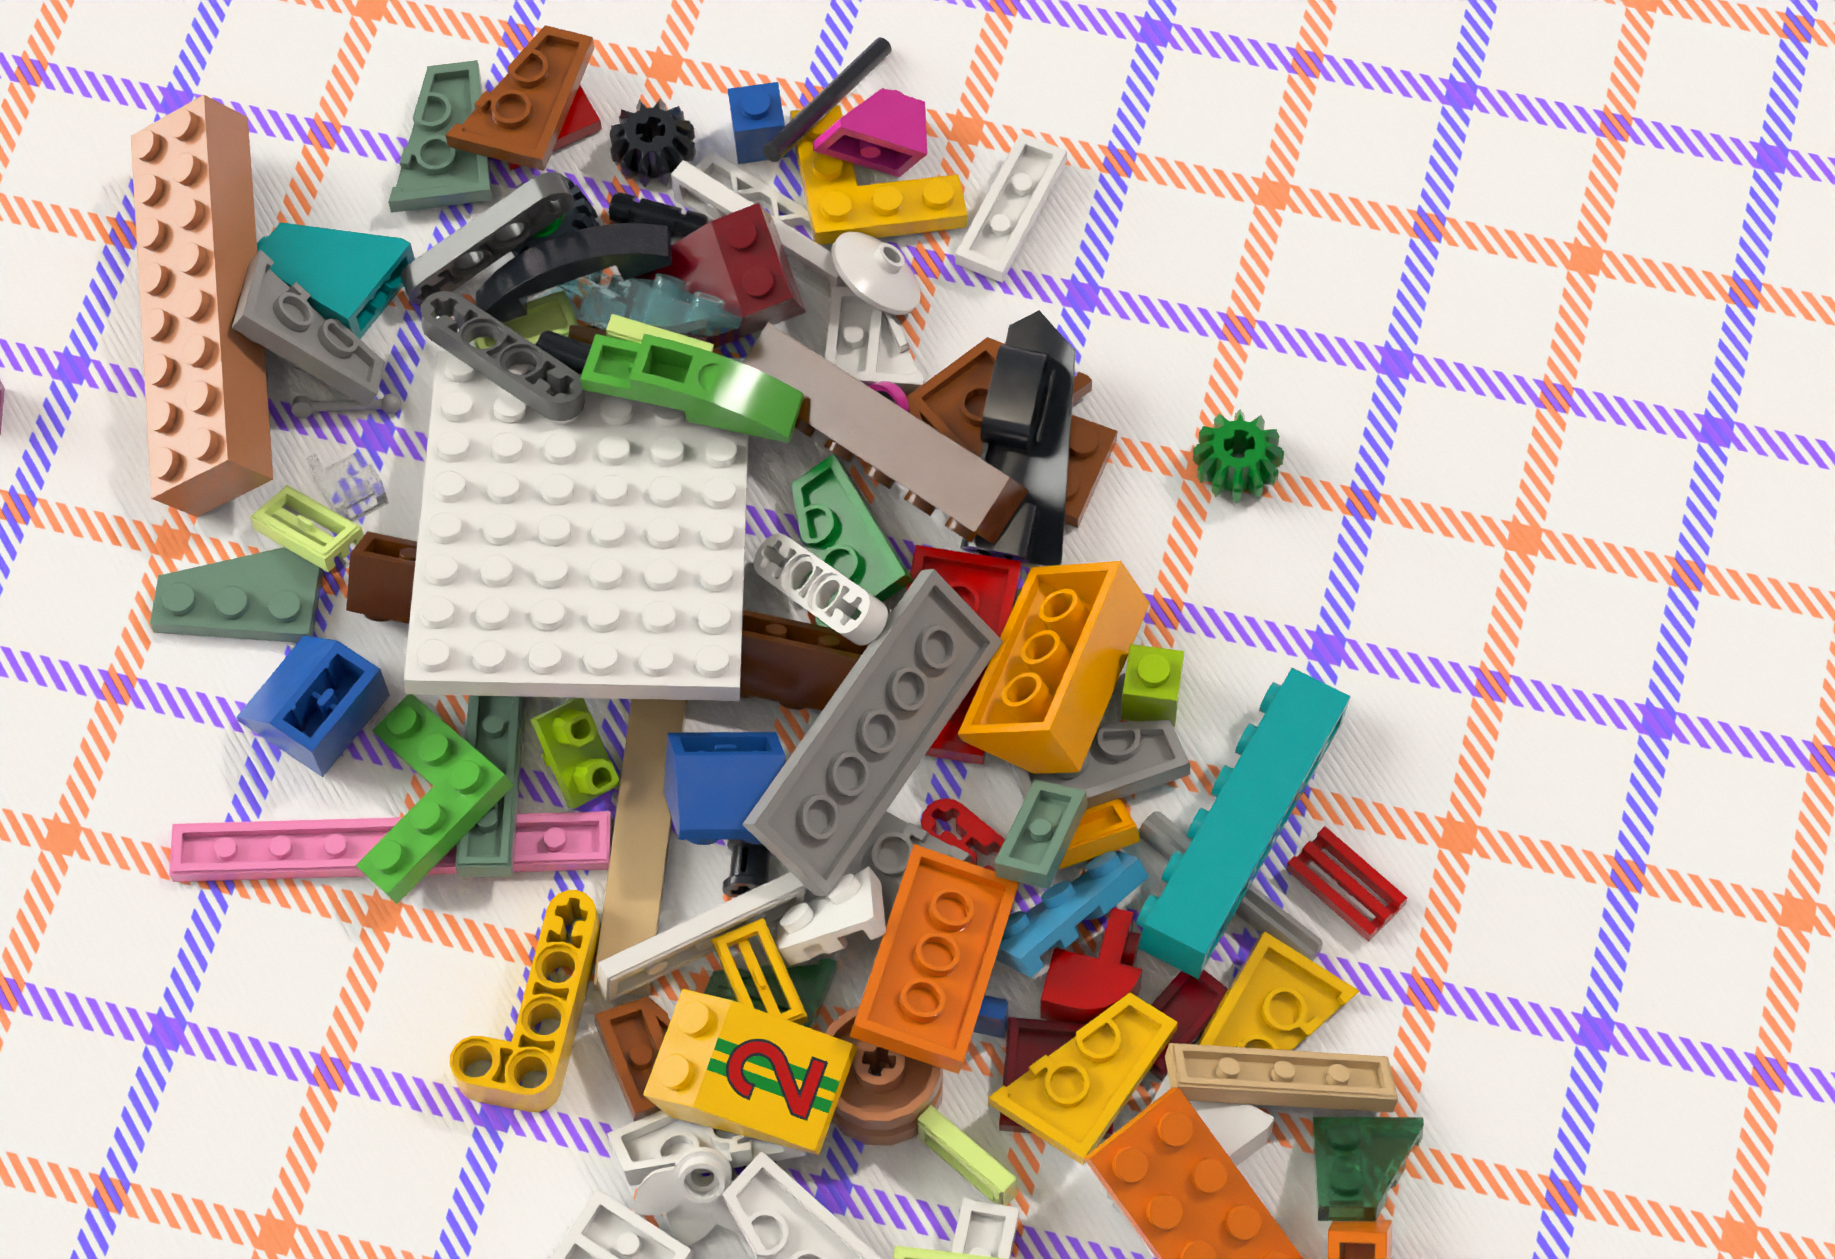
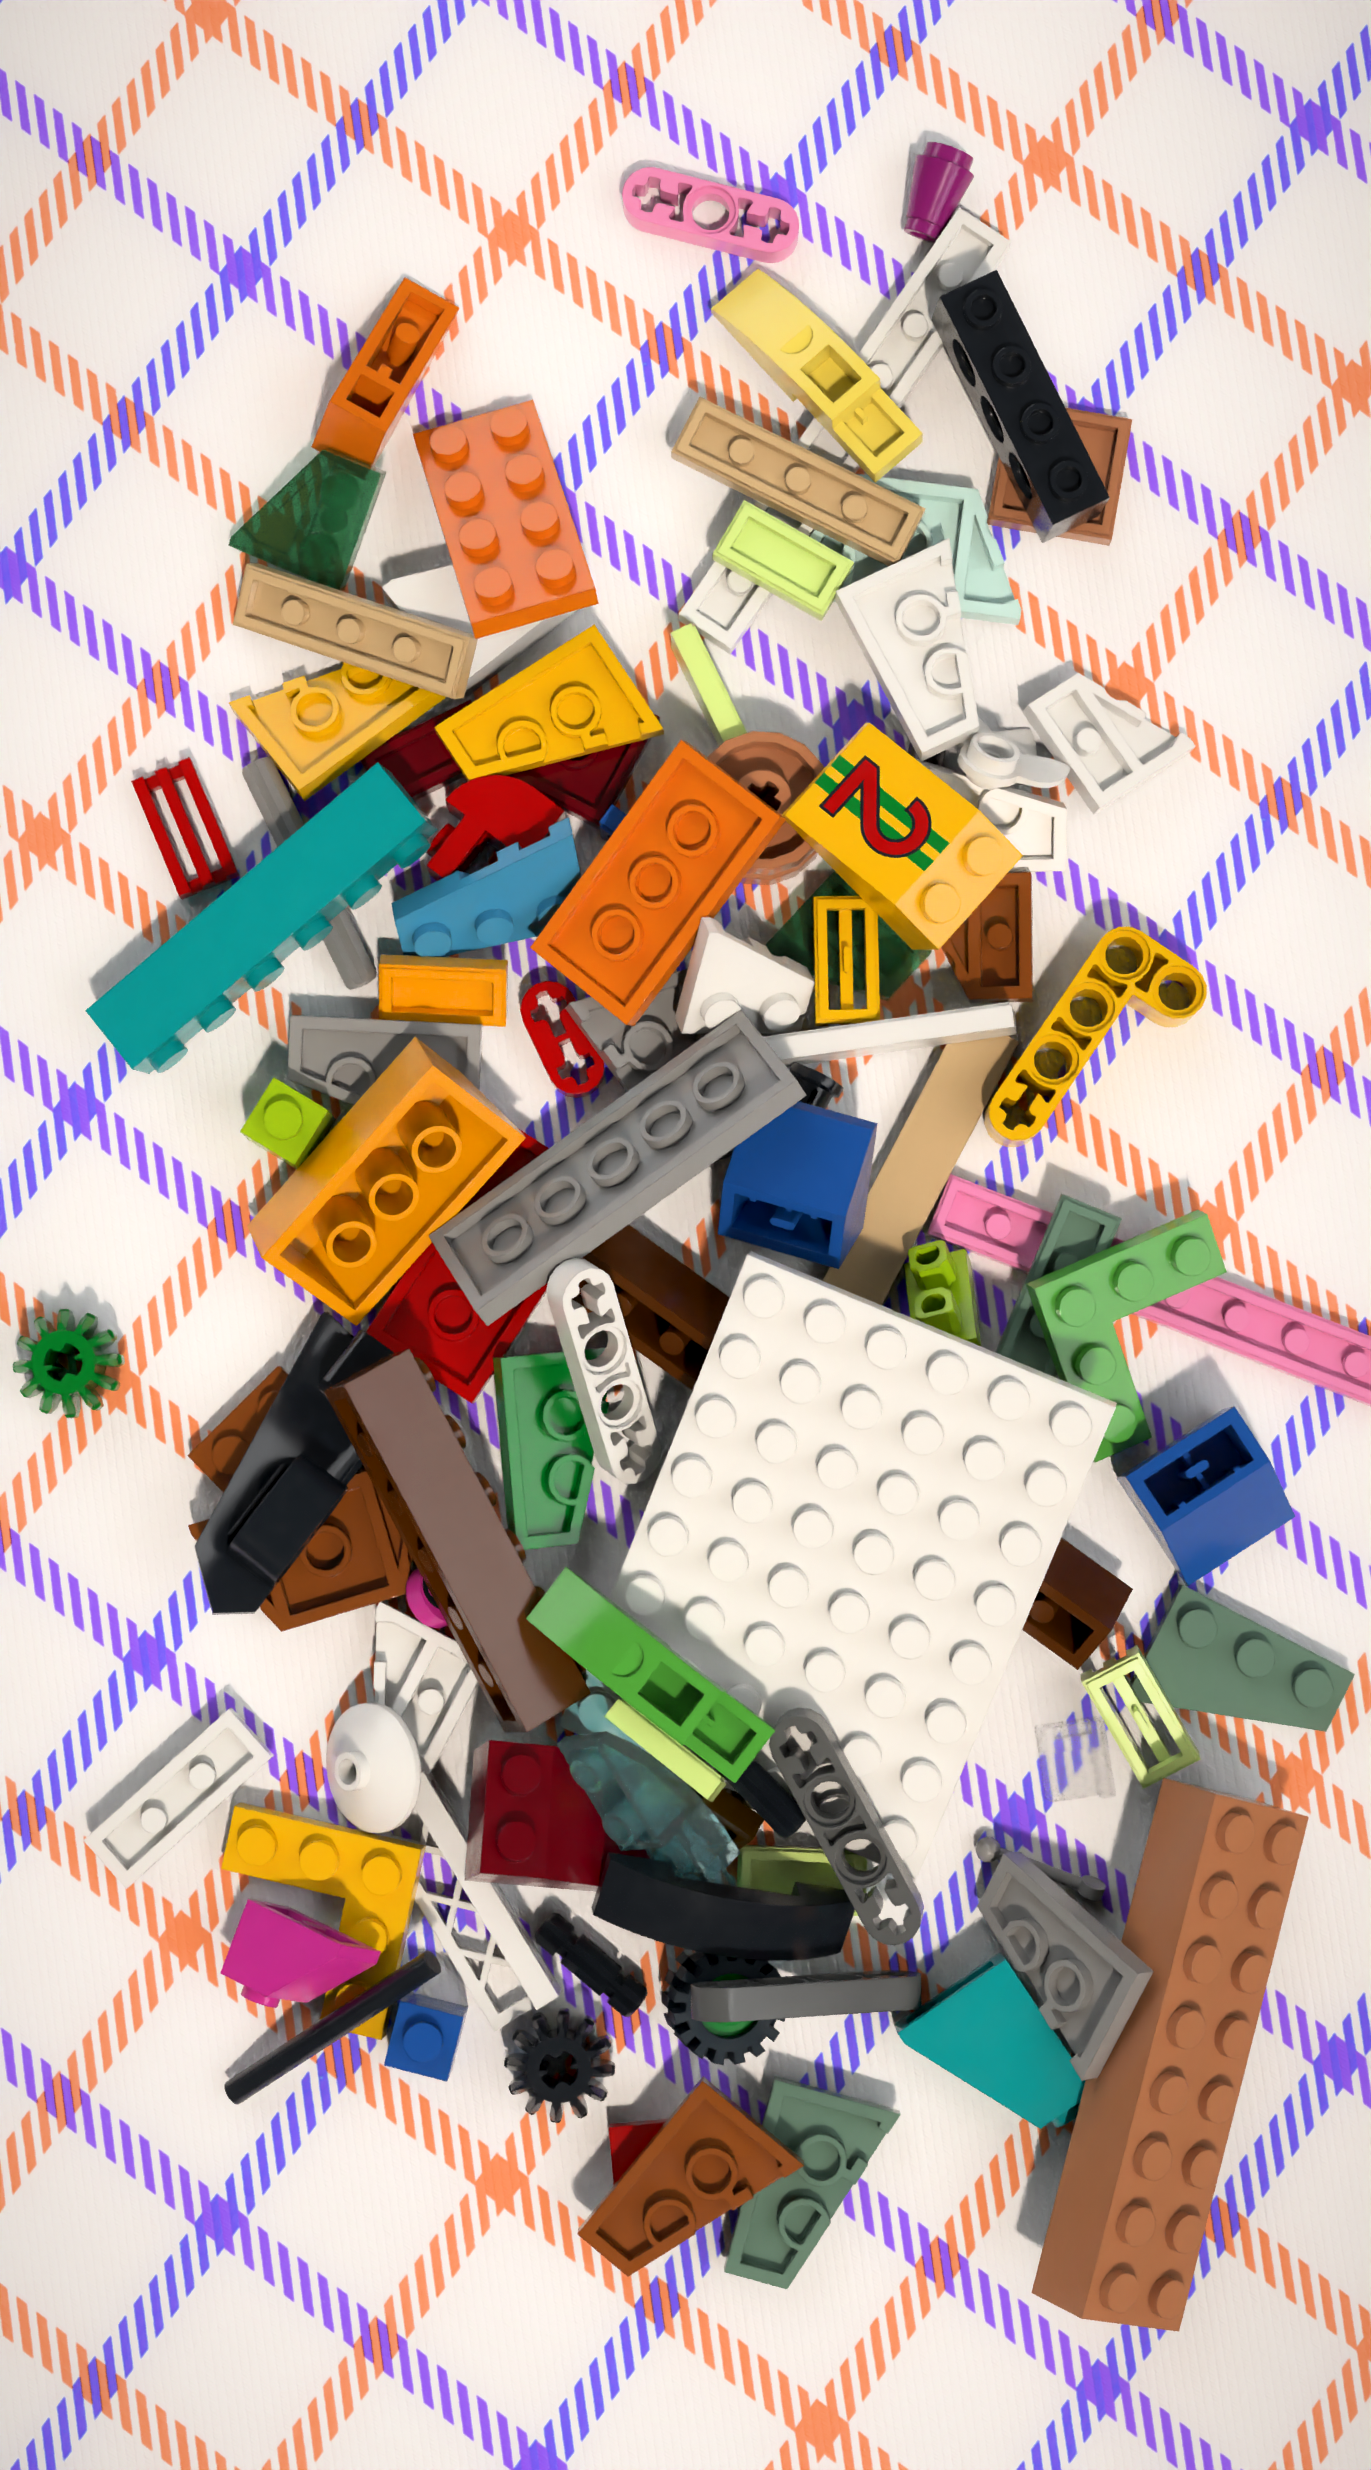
camera: 160 degrees left, 20 degrees up
sand green plate [994,779,1088,889] -> none

